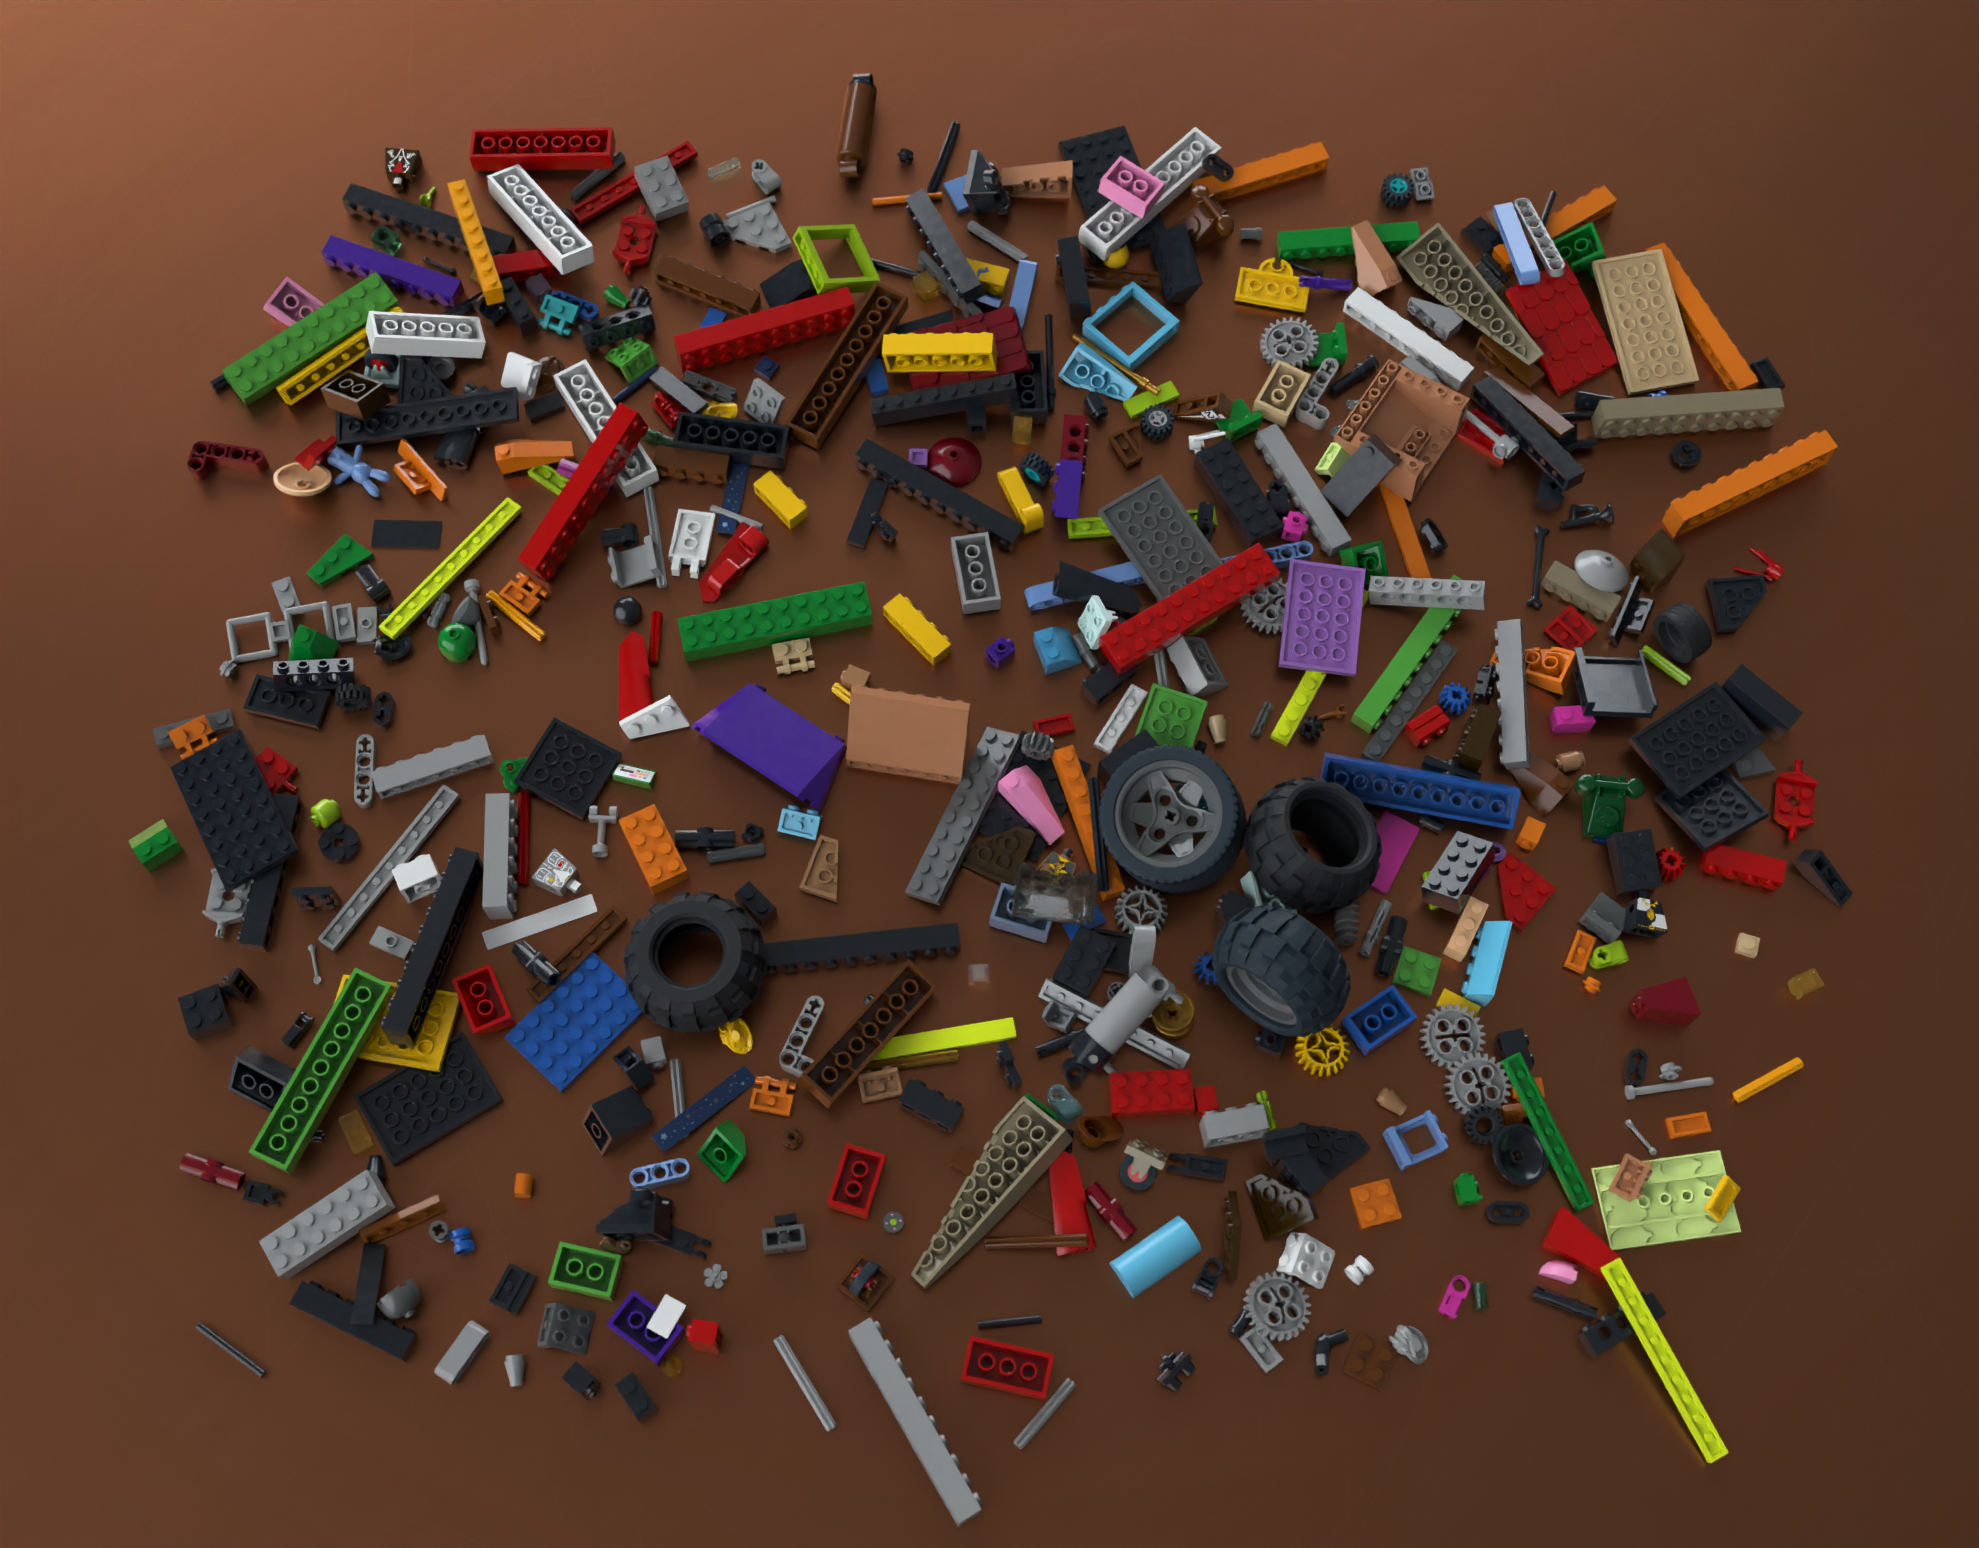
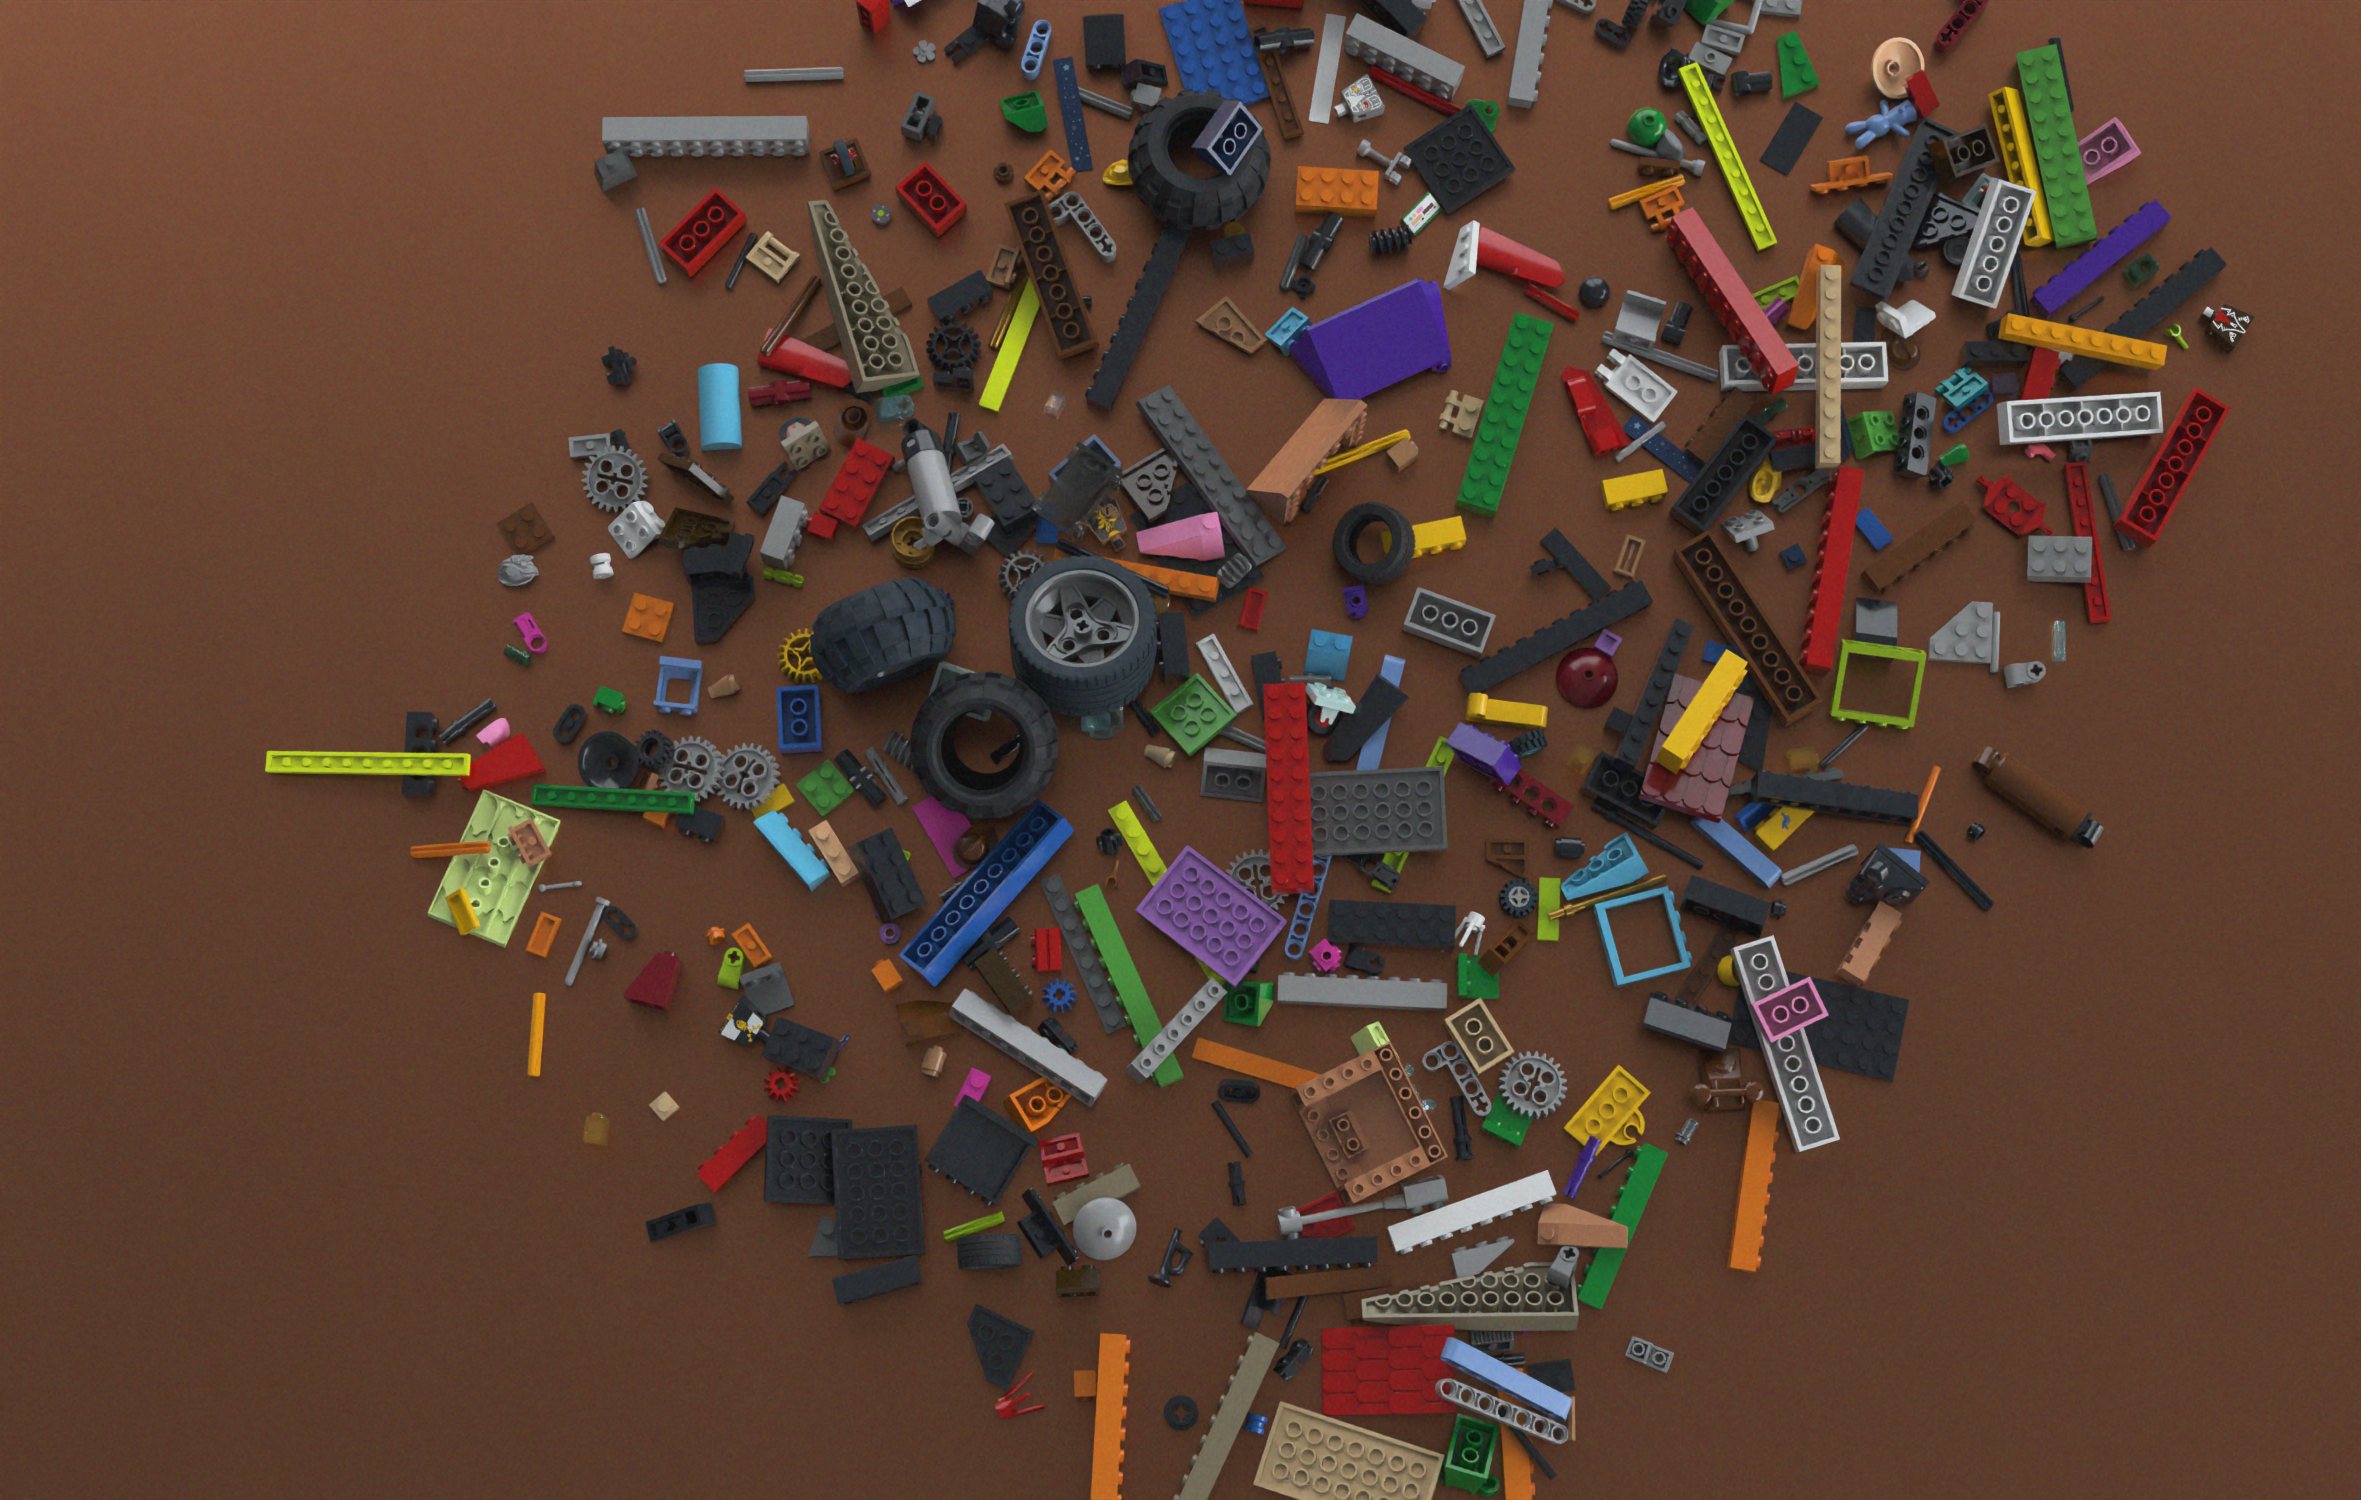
camera: 120 degrees right, 10 degrees up
black wheel [699,213,731,247] -> none
black beam [1202,154,1234,182] -> none
black slope [1215,889,1251,931] -> none
black arm [1314,1328,1349,1375] -> none
black brick [1320,434,1401,517] -> none
black wheel [1381,173,1414,207] -> none
red plate [1496,851,1557,933] -> none
black piece [1526,525,1550,609] -> none
dark green piece [1574,773,1645,839] -> none
red plate [1773,759,1818,841] -> none
none -> orange axle [410,841,491,858]
none -> dark grey torso [594,150,638,192]
none -> tan plate [746,231,801,283]
none -> black gear [926,320,981,373]
none -> reddish brown piece [953,824,998,869]
none -> orange brick [1074,1370,1096,1402]
none -> dark blue slope [1191,100,1263,176]
none -> black bar [1211,1100,1253,1158]
none -> black pin [1227,1161,1247,1206]
none -> black tyre [1332,502,1415,584]
none -> black piece [1368,224,1412,256]
none -> dark grey piece [1546,1245,1579,1288]
none -> medium nougat tile [1613,534,1646,580]
none -> black plate [1770,899,1787,920]
none -> tan brick [1815,265,1841,470]

